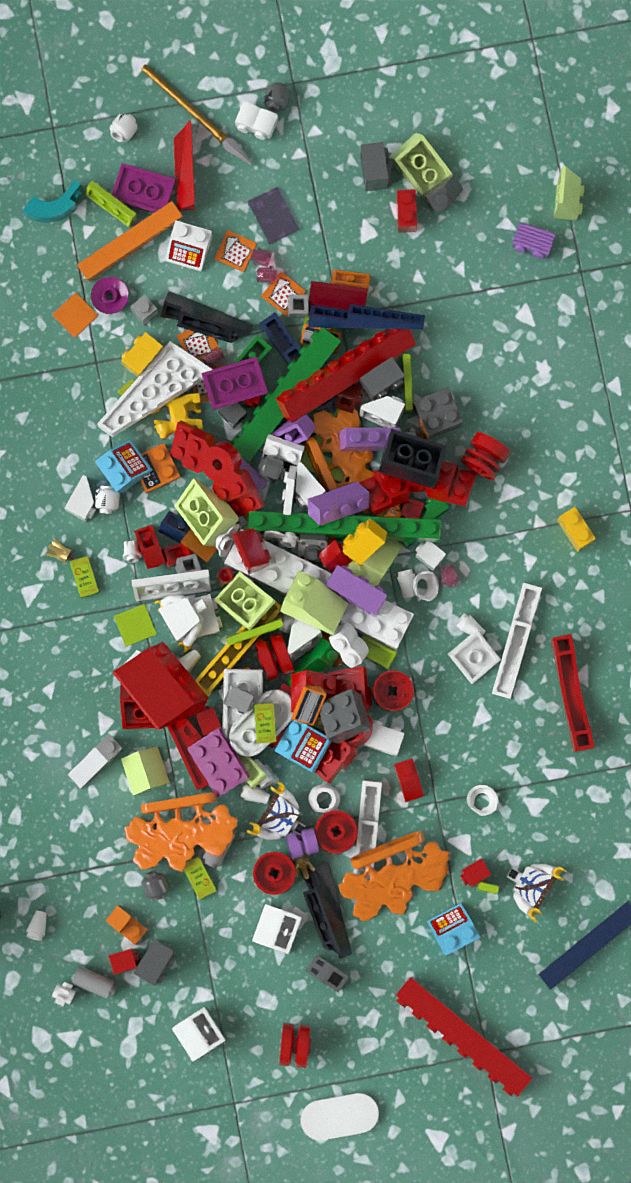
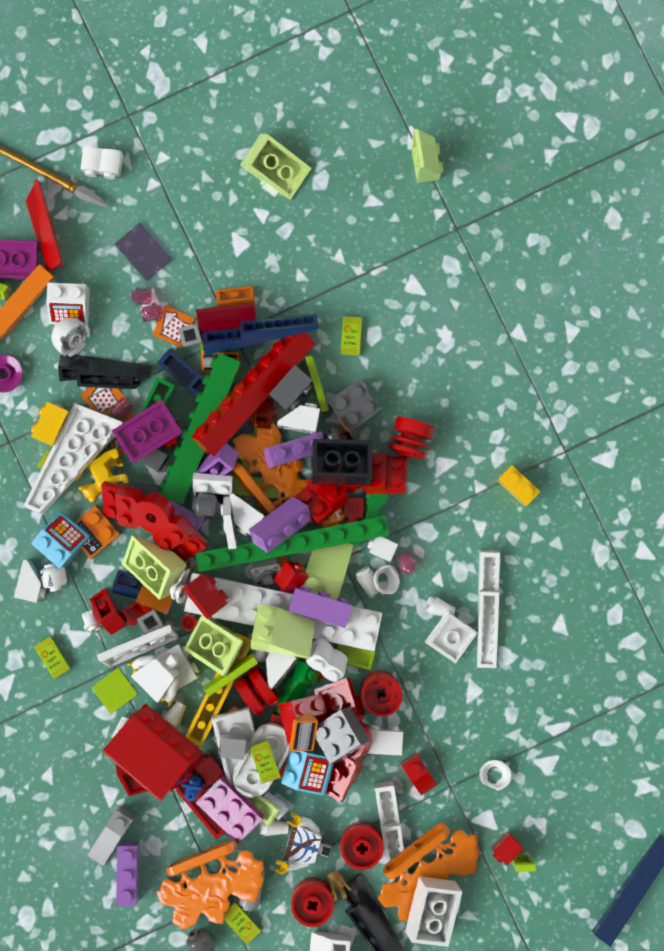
camera: 10 degrees left, 5 degrees up
pearl gold piece [44,537,74,563] -> none
yellowish green slope [121,747,170,796] -> none
light grey brick [130,295,158,325] -> none
sticker [214,230,257,272] -> none
white plate [263,531,299,548] -> none
dark grey head [264,82,290,112] -> none
medium lavender wheel [286,828,319,859] -> none
white piece [308,784,340,813] -> none
yellow brick [343,518,387,566] -> none
dark grey brick [360,142,392,192] -> none
red brick [396,189,417,233] -> none
dark grey slope [423,174,463,212] -> none
medium azure slope [427,903,480,956] -> none
torso [507,864,567,922] -> none
medium lavender brick [512,222,556,259] -> none
red arch [551,634,595,753] -> none
none -> white cylinder [51,318,90,357]
none -> medium lavender brick [116,841,140,906]
none -> blue hinge [182,776,205,802]
none -> lime tile [341,316,362,356]
none -> white brick [405,876,462,947]

